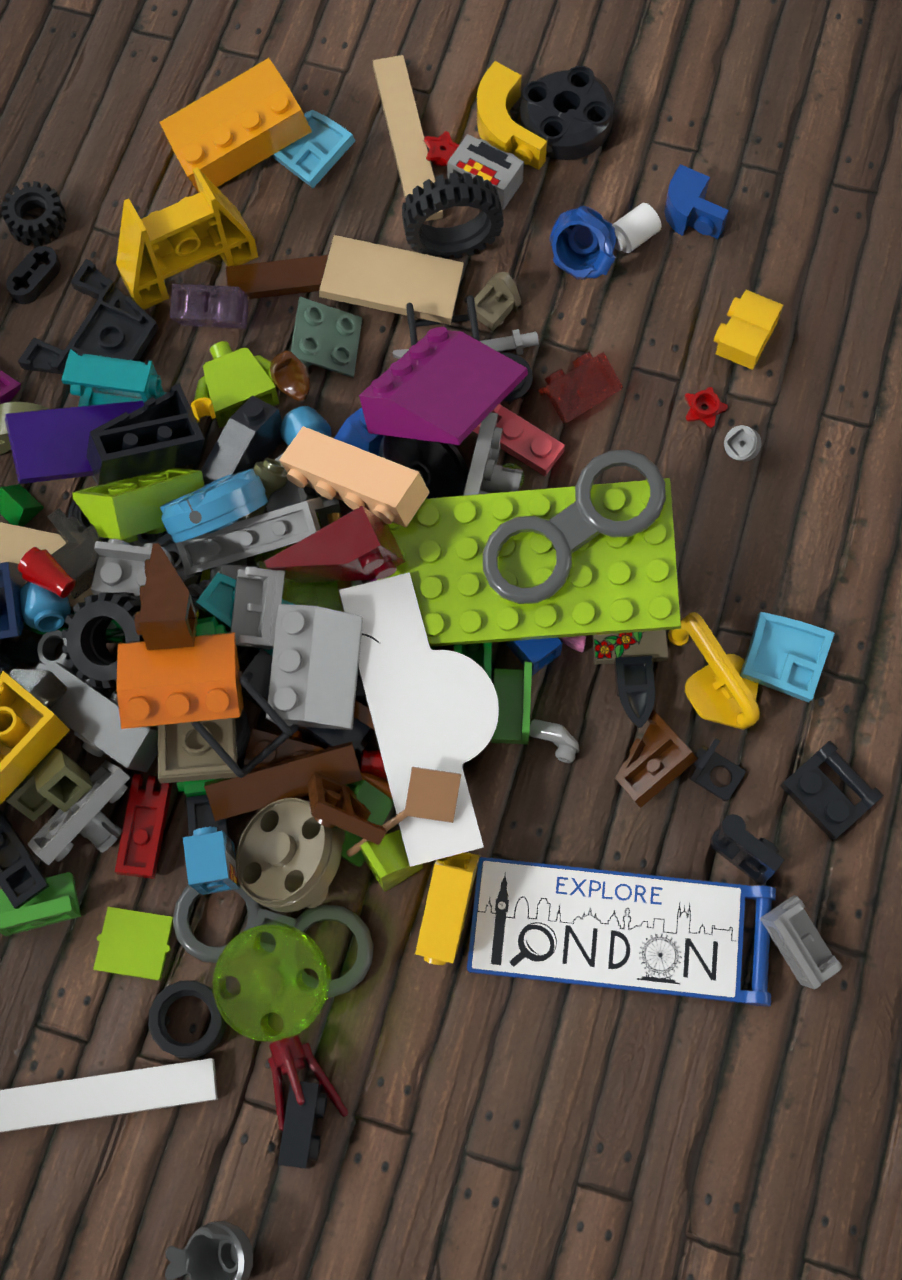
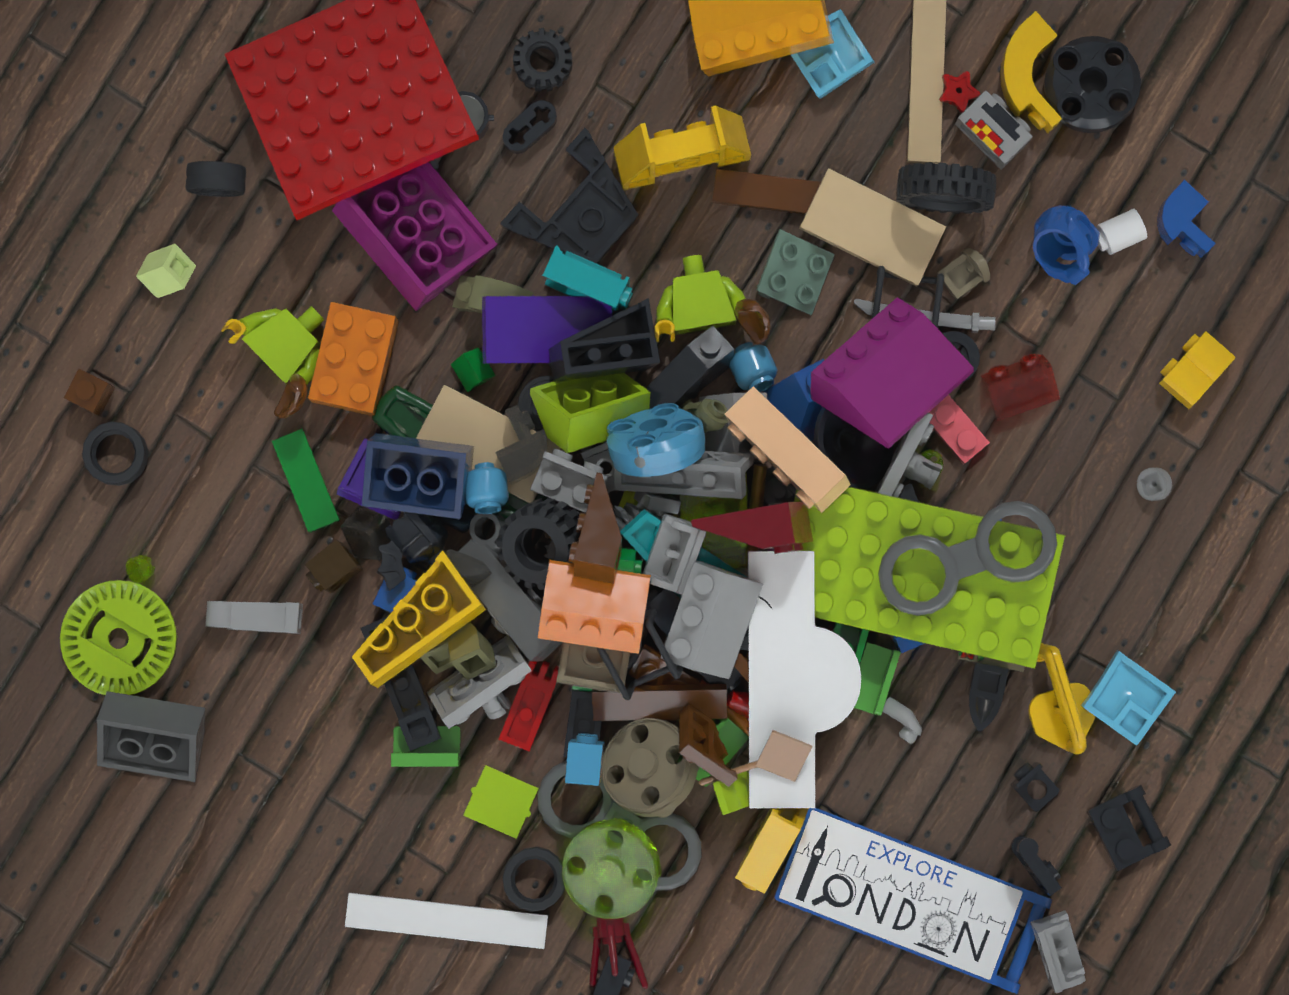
camera: 15 degrees right, 15 degrees up
red cone [18,547,76,598] -> none
clear purple brick [170,284,249,329] -> none
reddish brown wing [615,710,698,808] -> none
red plate [685,387,728,428] -> none

